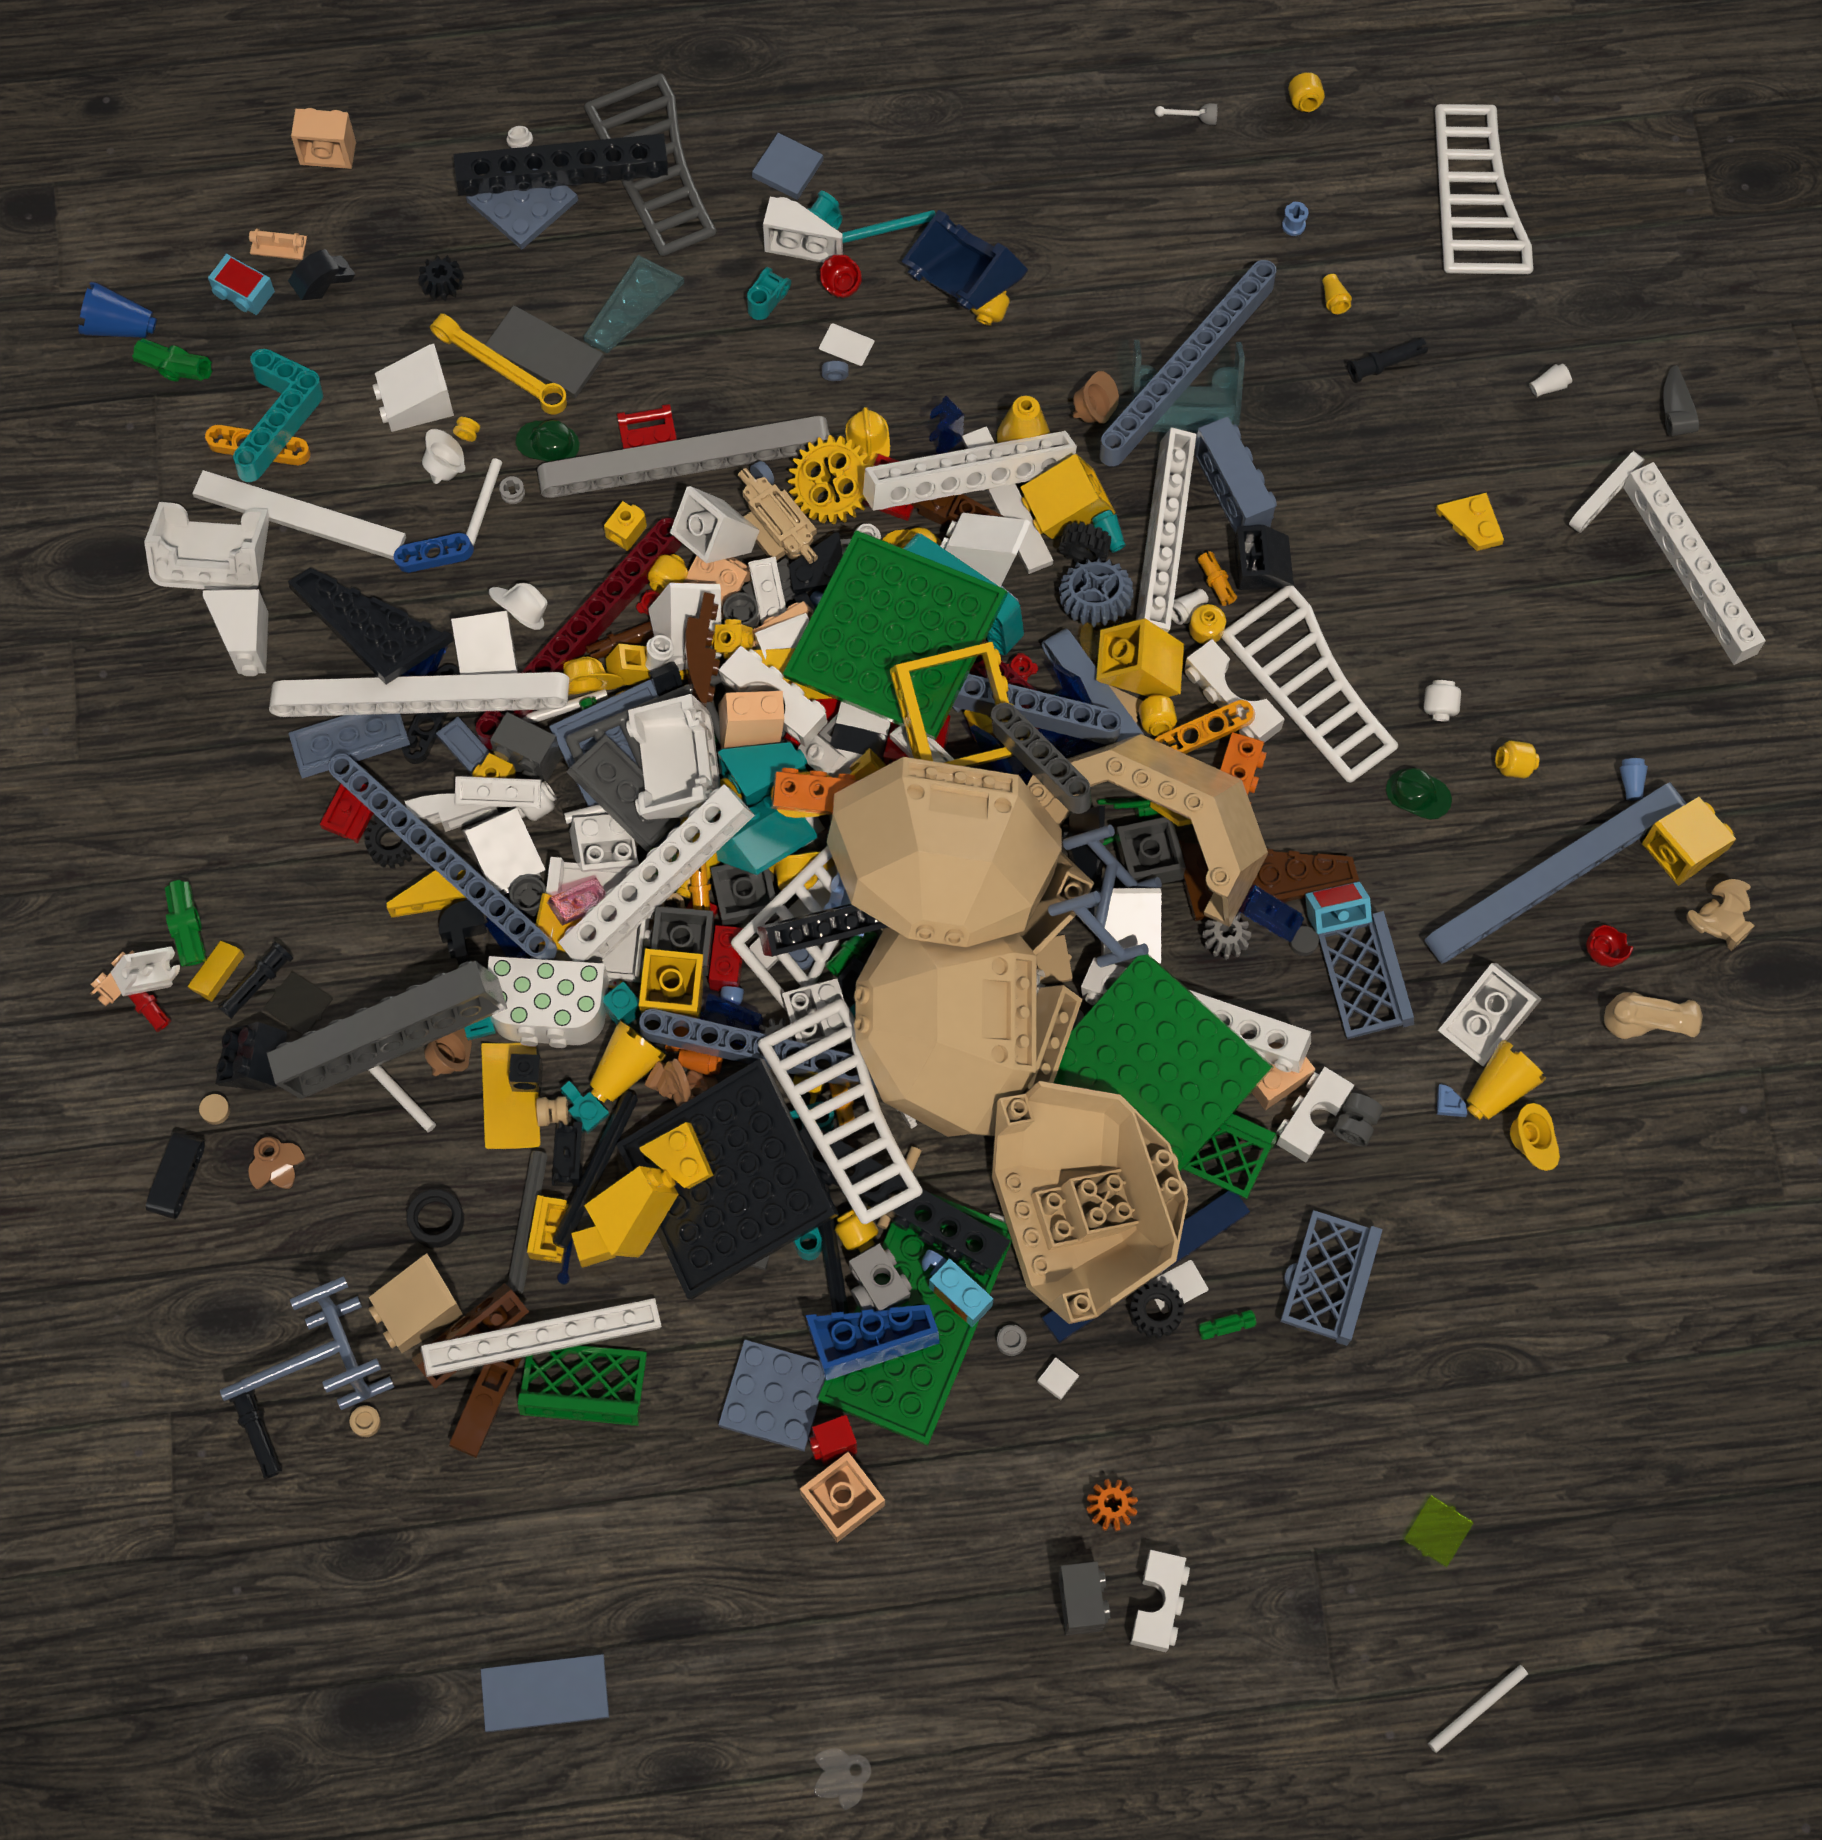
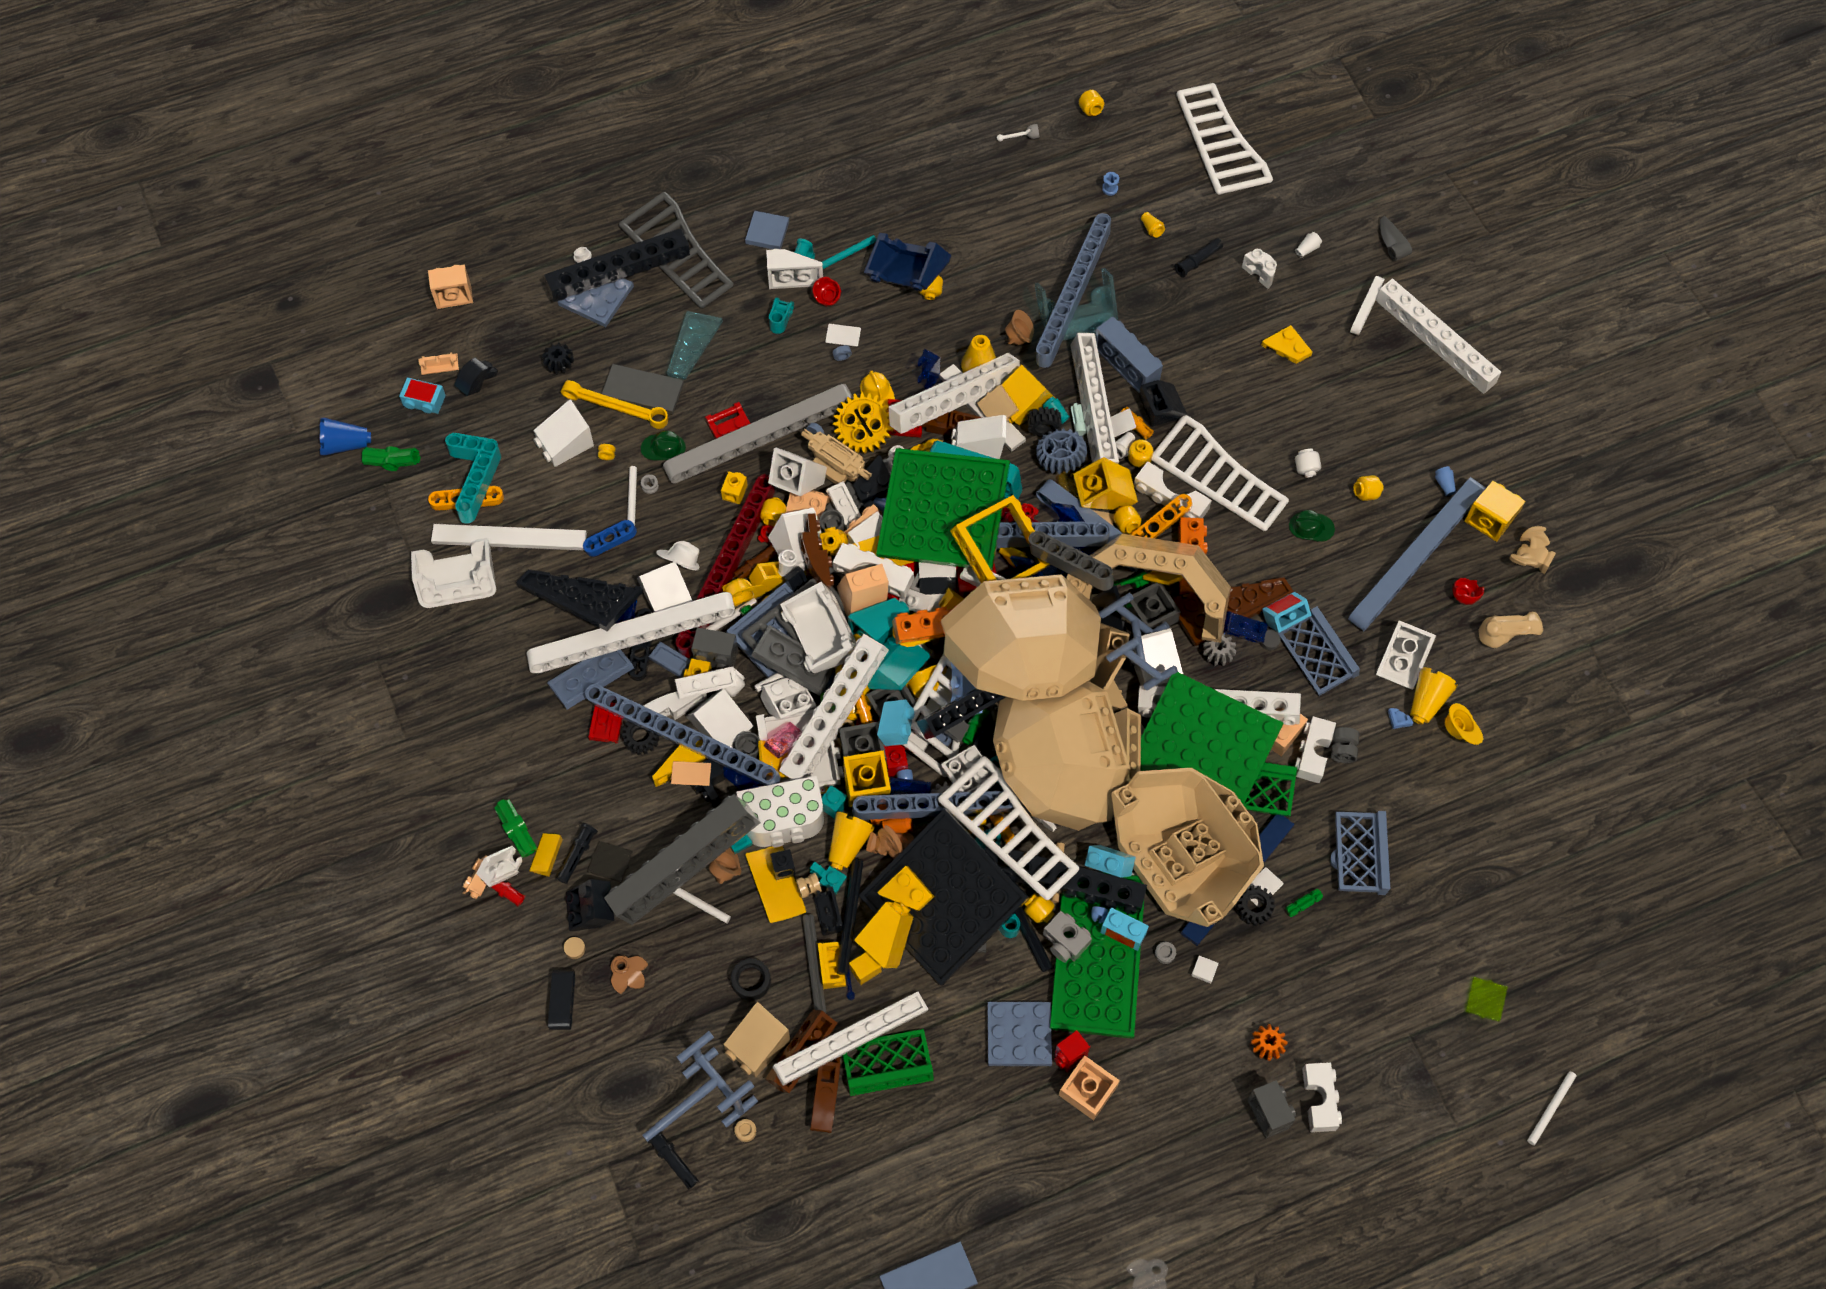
camera: 15 degrees left, 5 degrees down
white slope [203,589,269,676] -> none
white piece [422,429,465,484] -> none
blue wedge [806,1305,940,1381] -> none
none -> light nougat sticker [671,761,711,786]
none -> medium azure brick [877,699,915,746]
none -> dark grey tile [945,721,969,743]
none -> tan piece [977,384,1019,422]
none -> light aqua piece [1071,403,1087,436]
none -> medium azure brick [1085,845,1136,878]
none -> white sticker [1111,409,1136,437]
none -> white cylinder [1242,249,1277,289]

